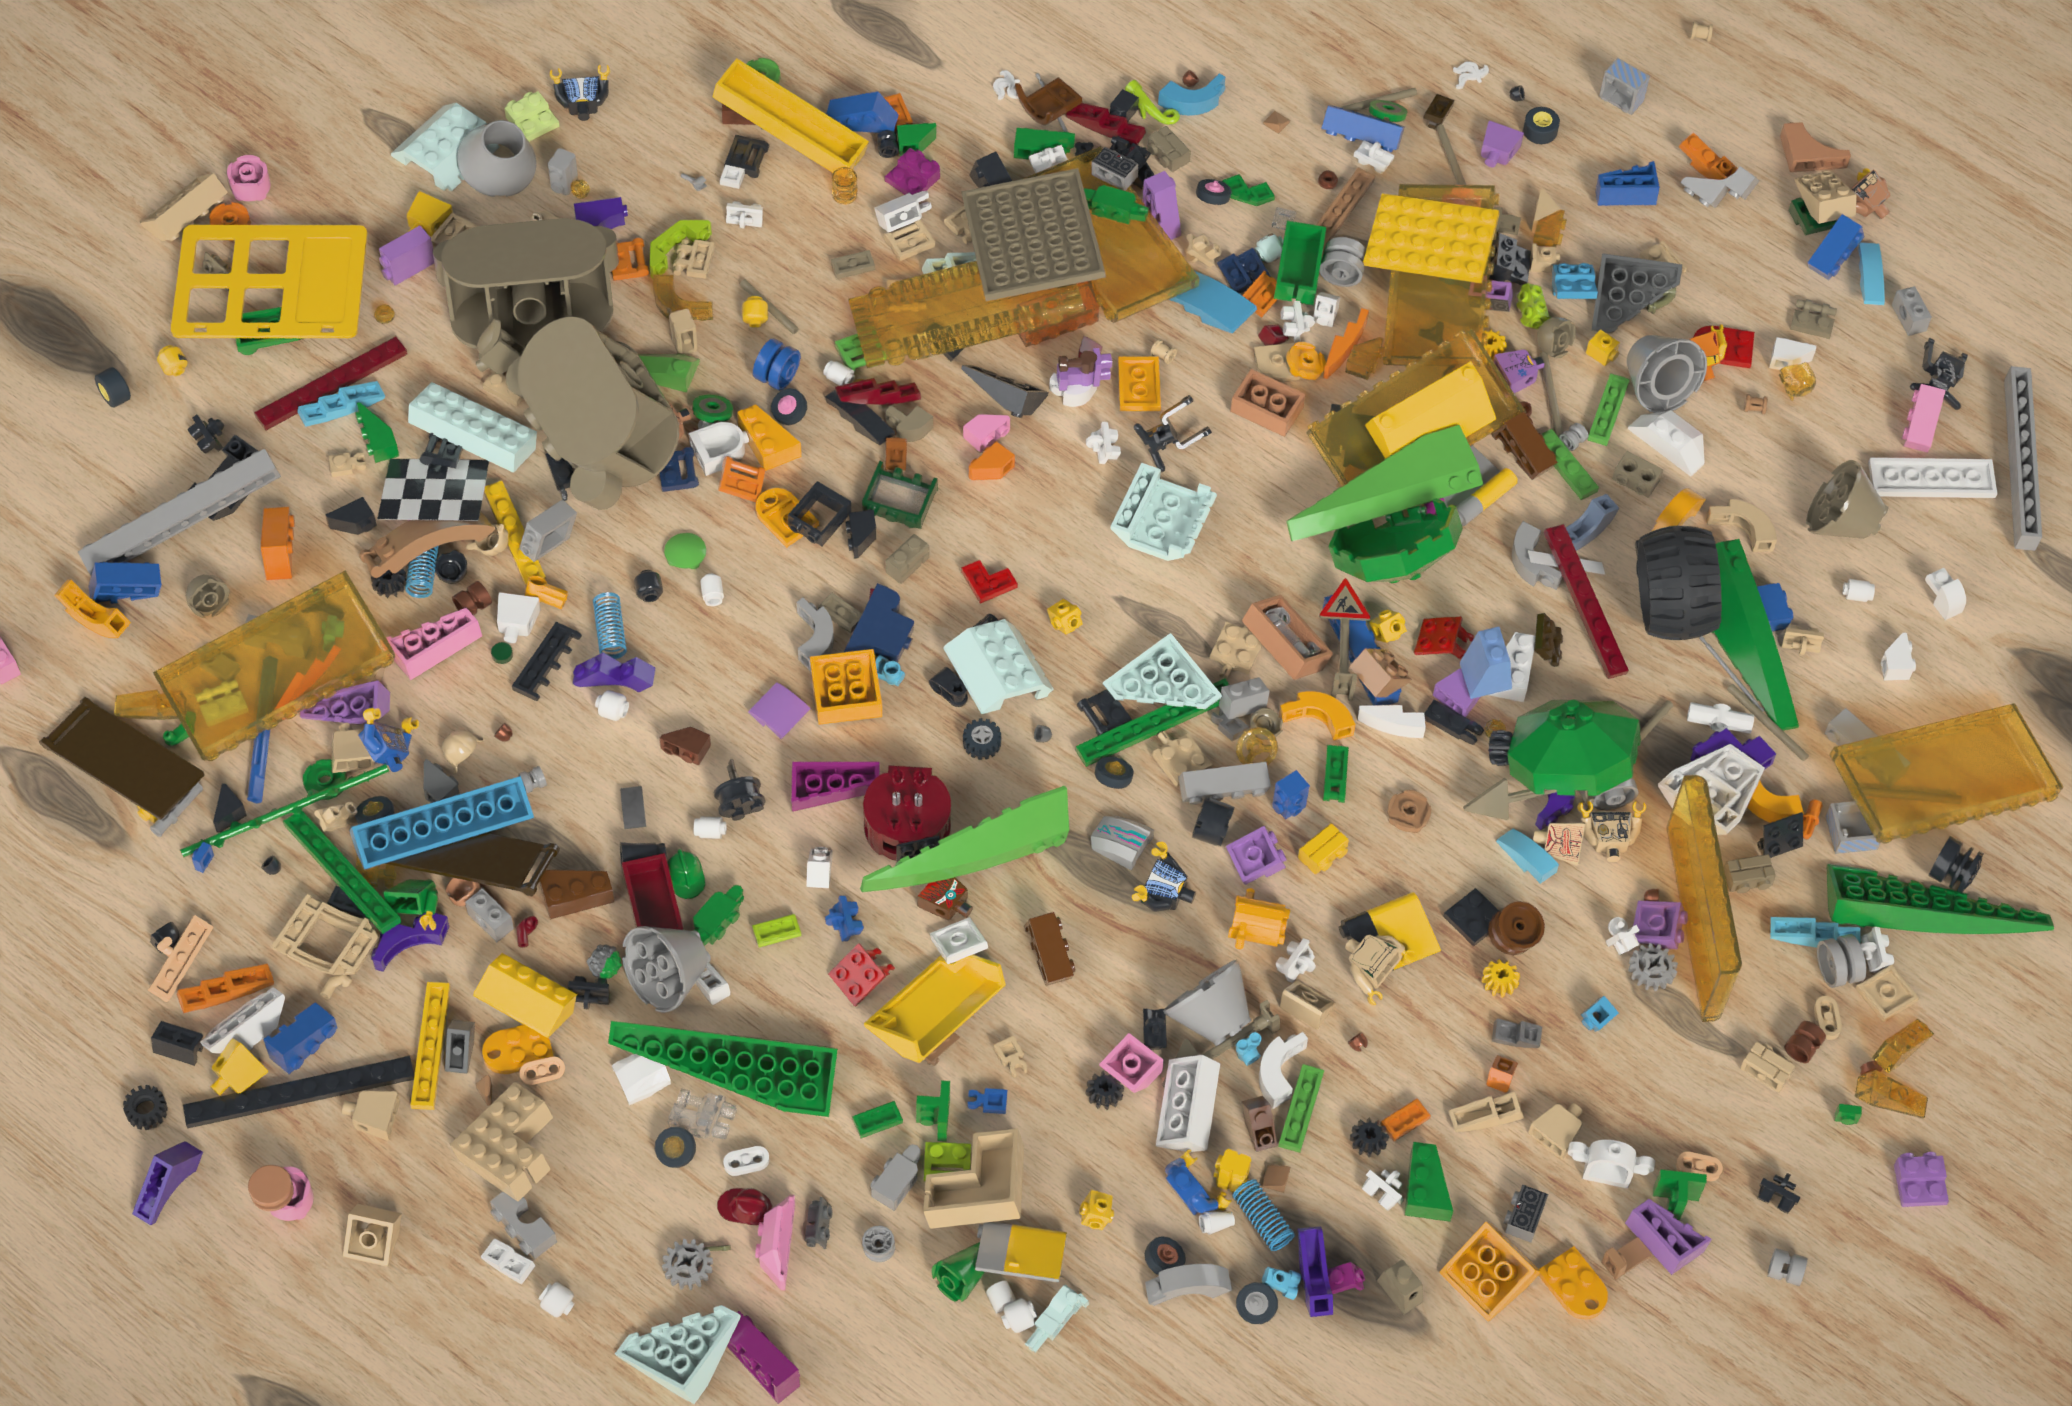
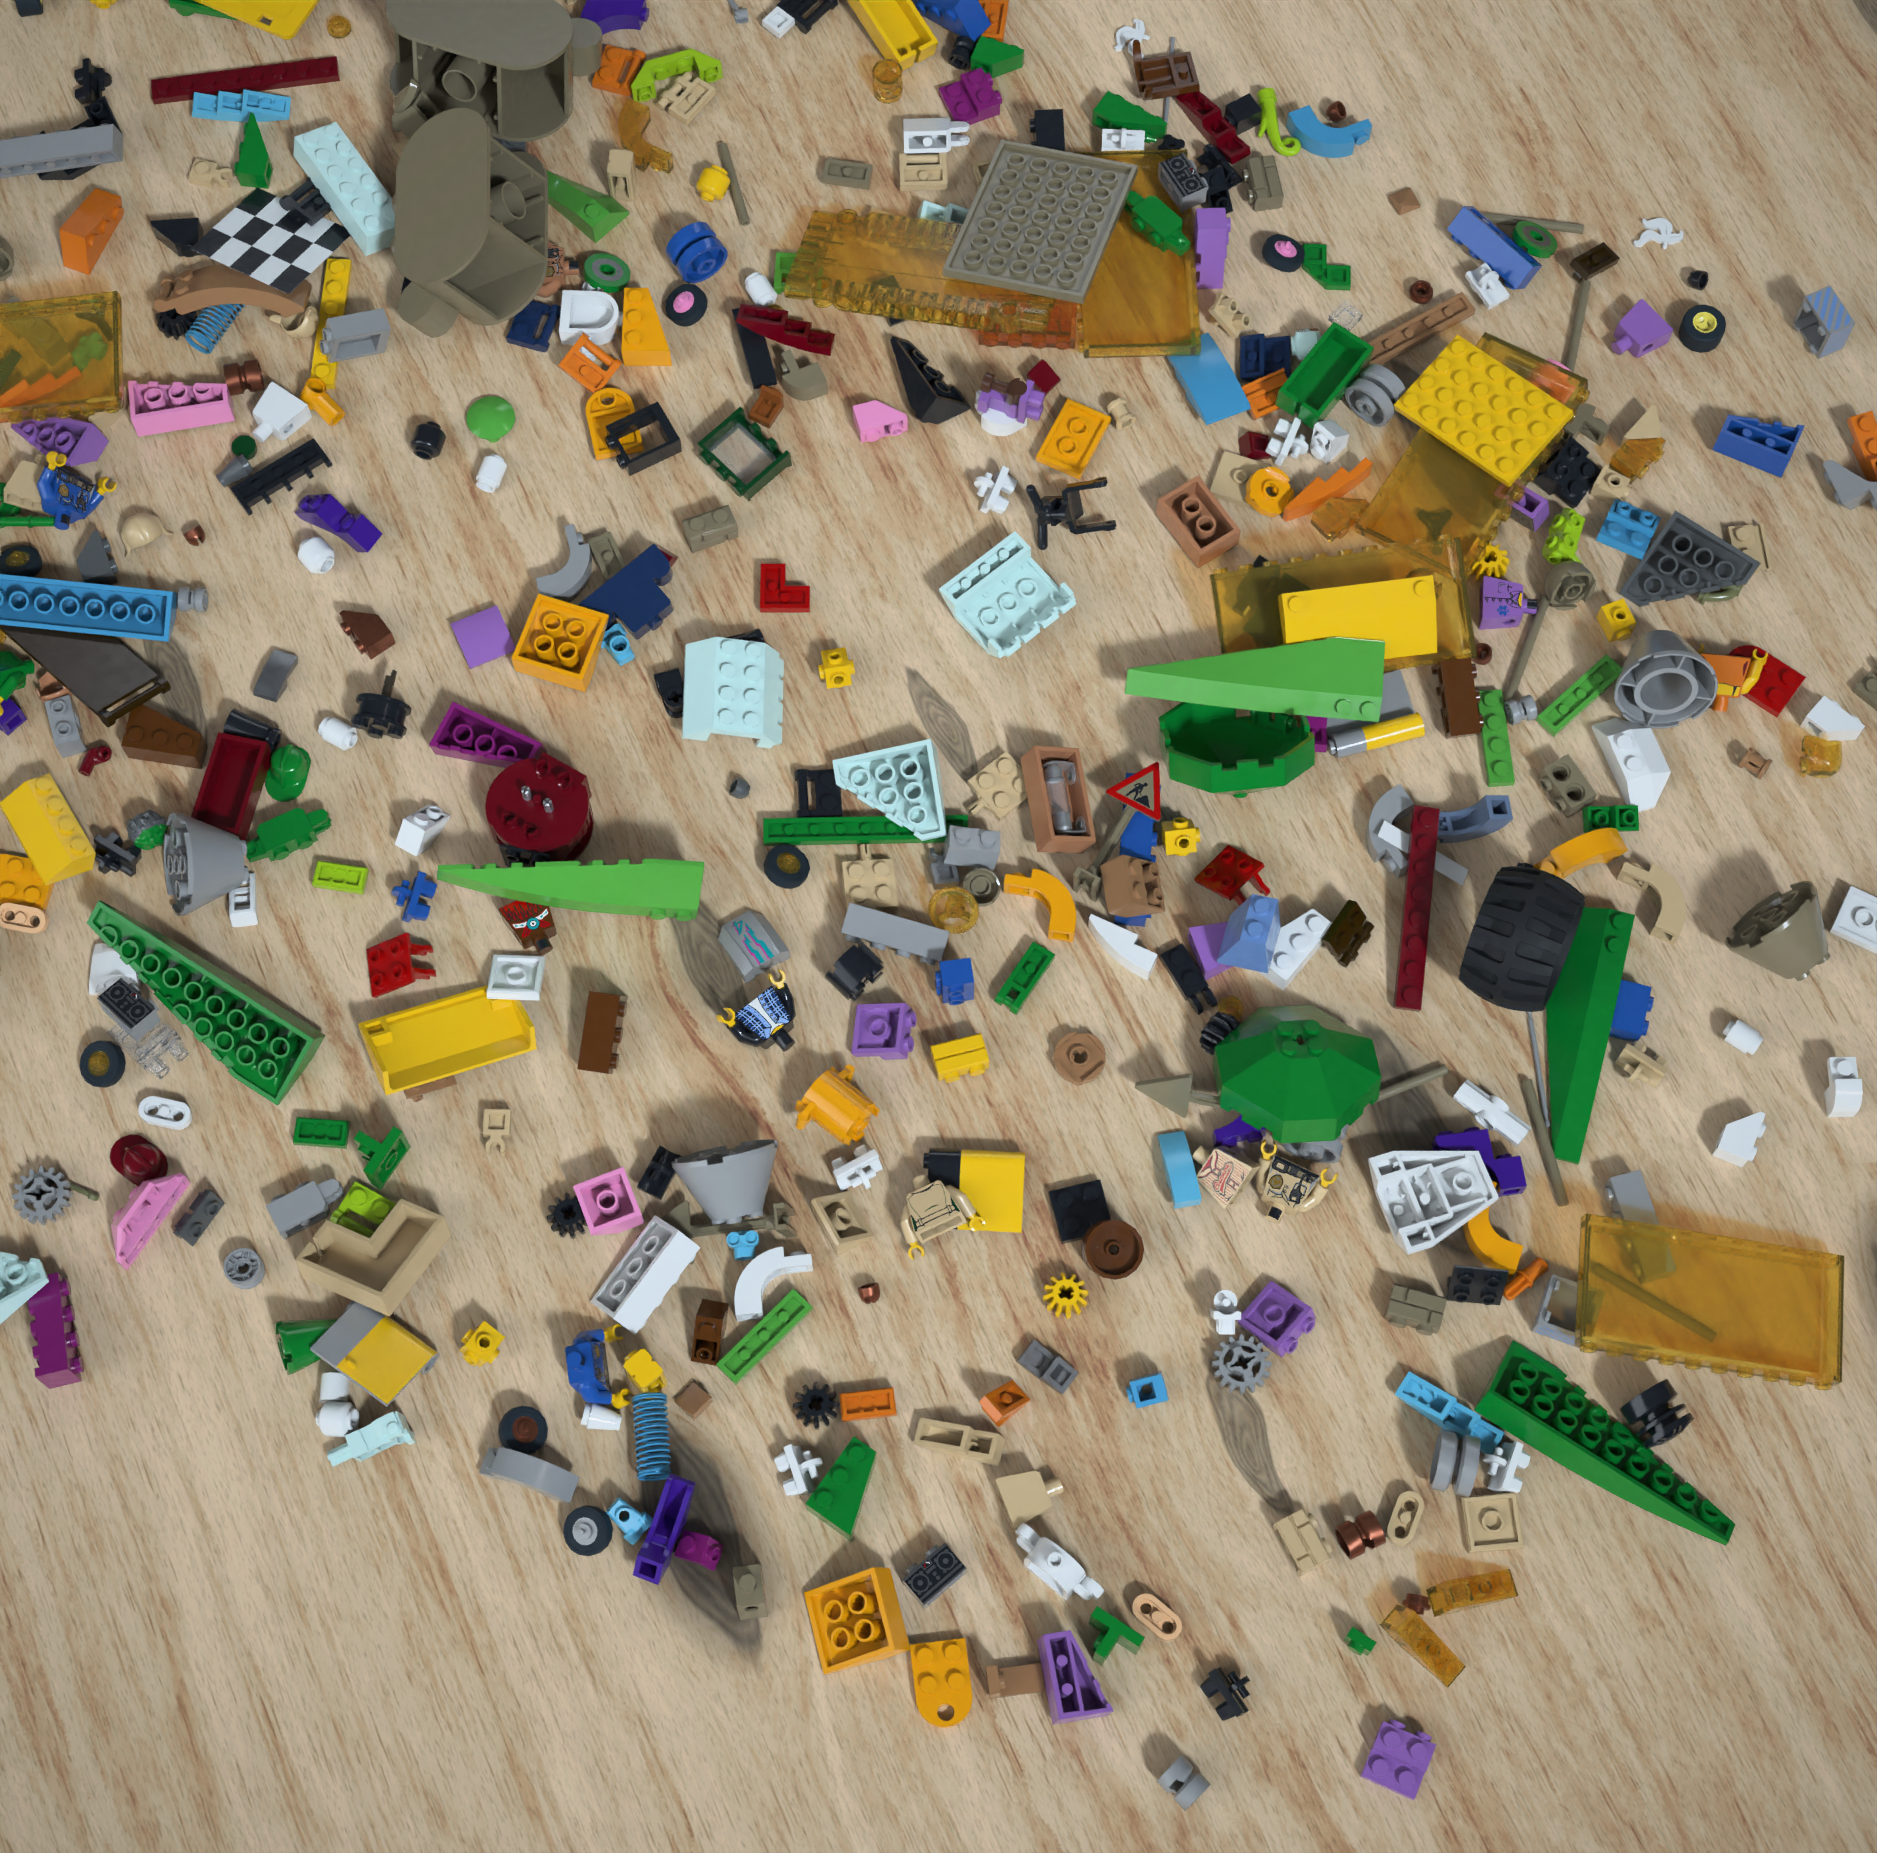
camera: 30 degrees right, 10 degrees up
black hair [435,550,467,584] -> none
dark azure piece [593,592,627,659] -> none
white hips [726,201,763,229] -> none
black slope [845,510,876,559] -> none
black wheel [963,718,1002,760] -> none
blue plate [967,1088,1008,1114] -> none
orange slope [969,441,1015,480] -> none
copper hinge [1644,889,1659,901] -> none
clear yellow windscreen [1666,775,1742,1022] -> none
none -> brick [97,978,161,1042]
none -> dark grey cone [216,454,254,488]
none -> green slope [1583,805,1639,833]

